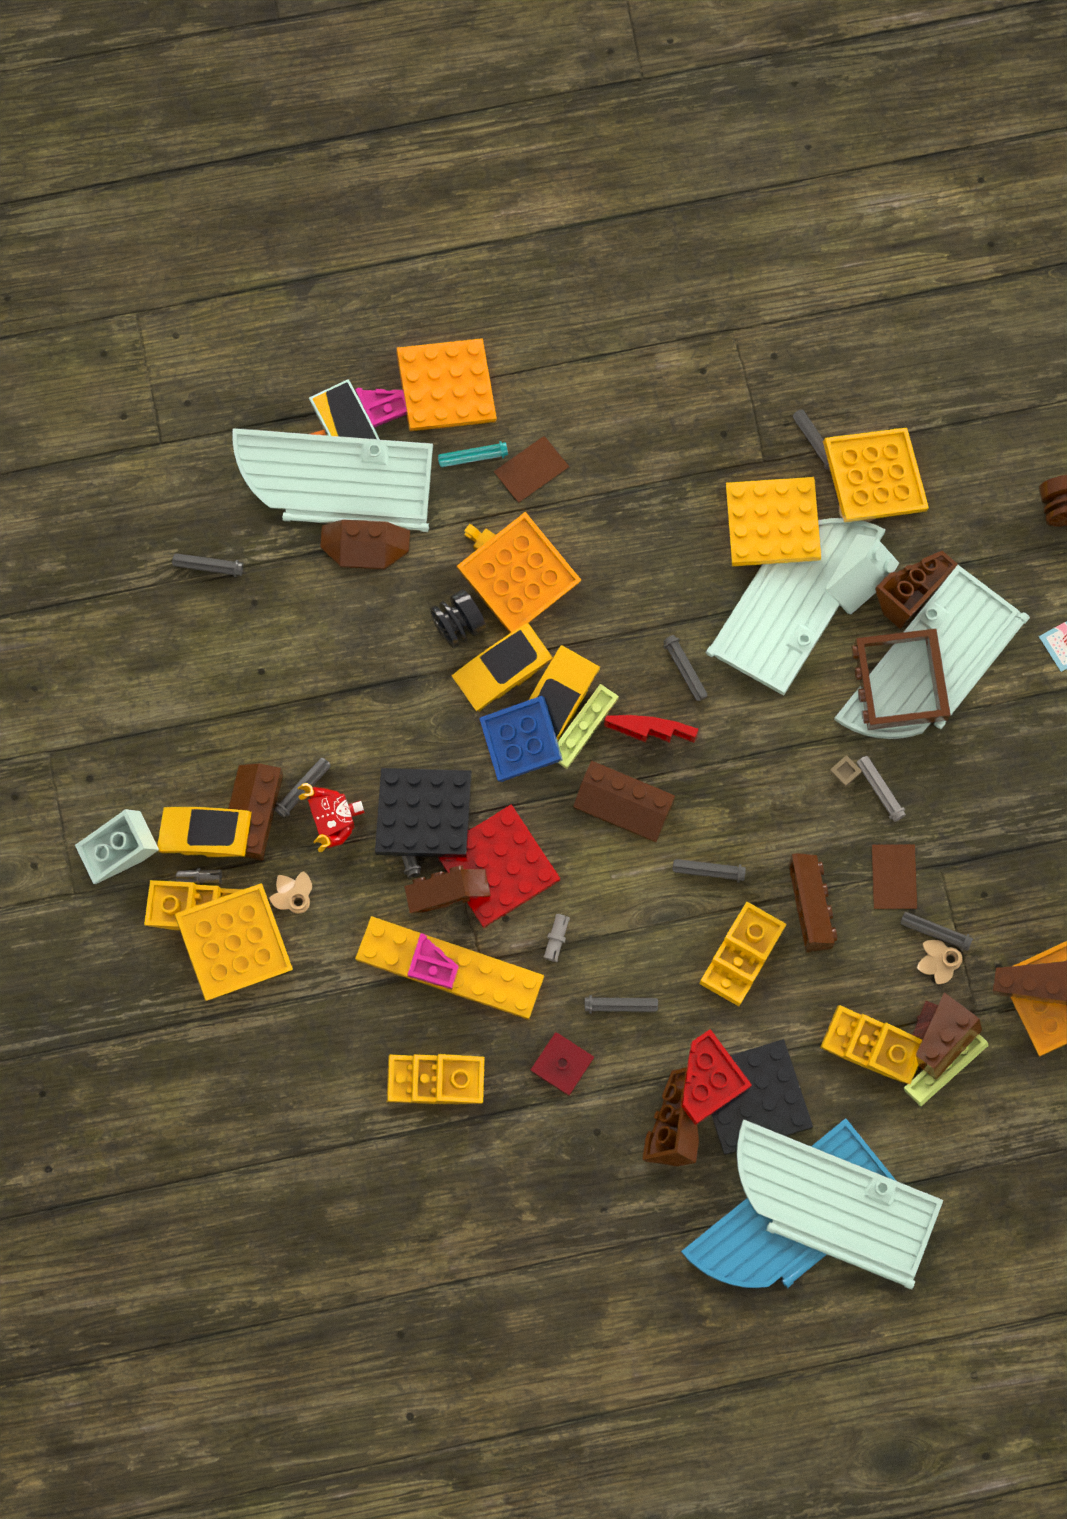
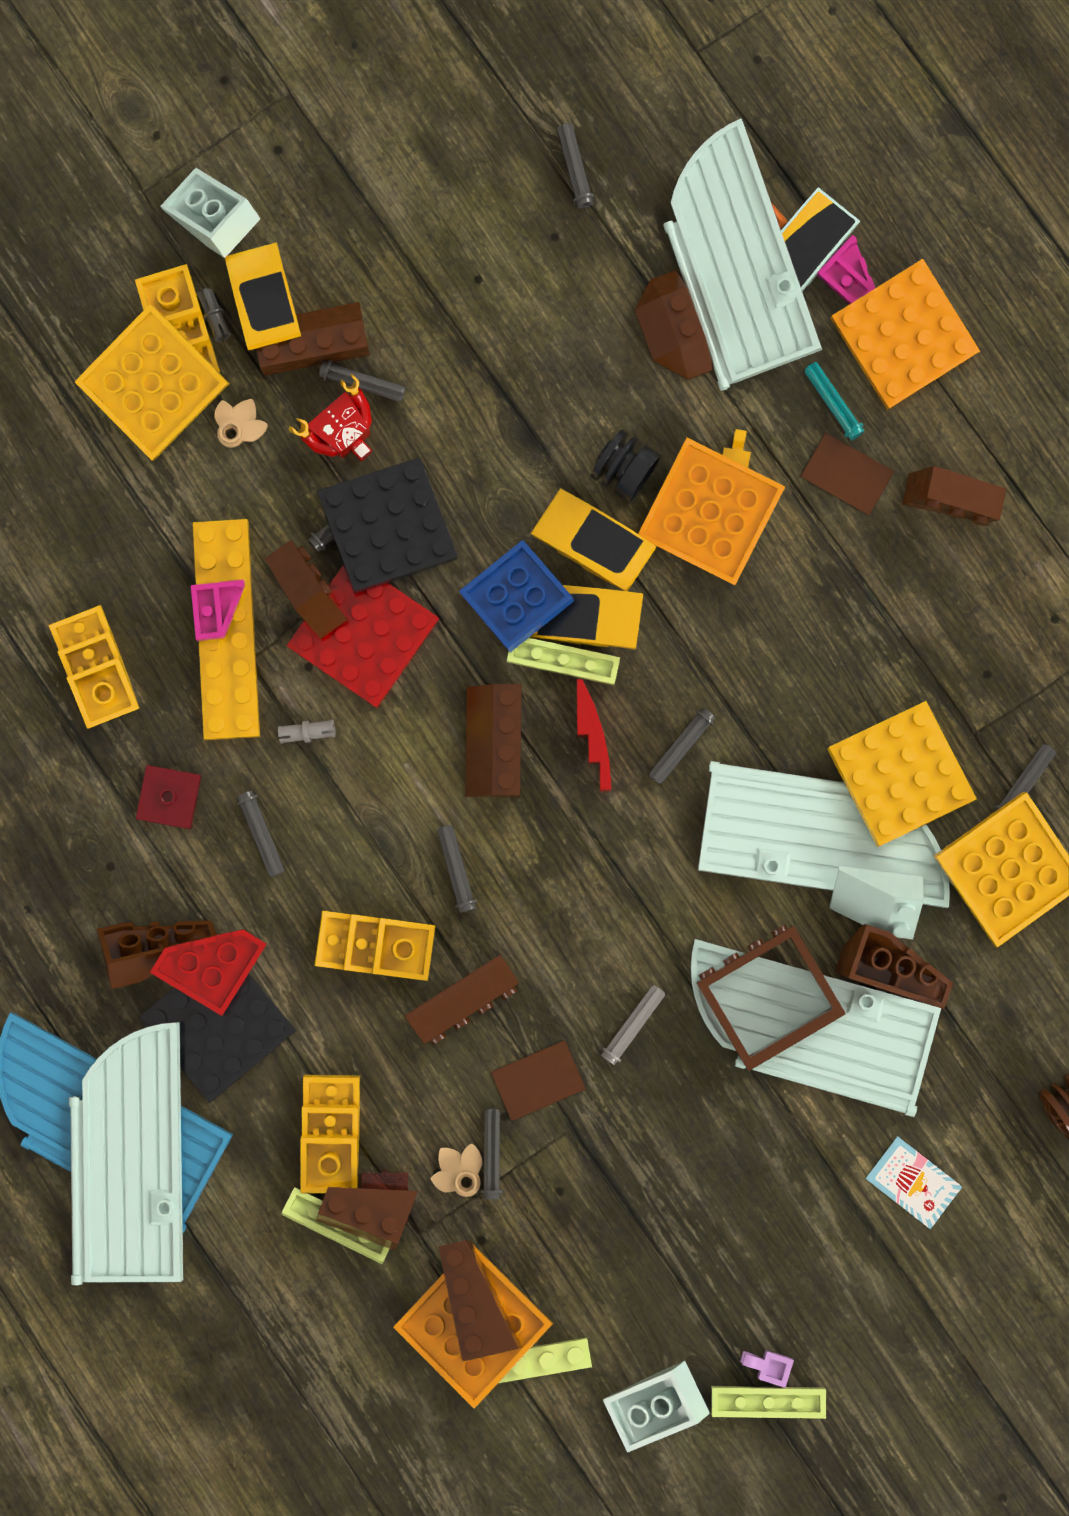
camera: 70 degrees right, 10 degrees up
dark tan plate [830,755,862,788] -> none
none -> reddish brown wedge [902,466,1006,526]

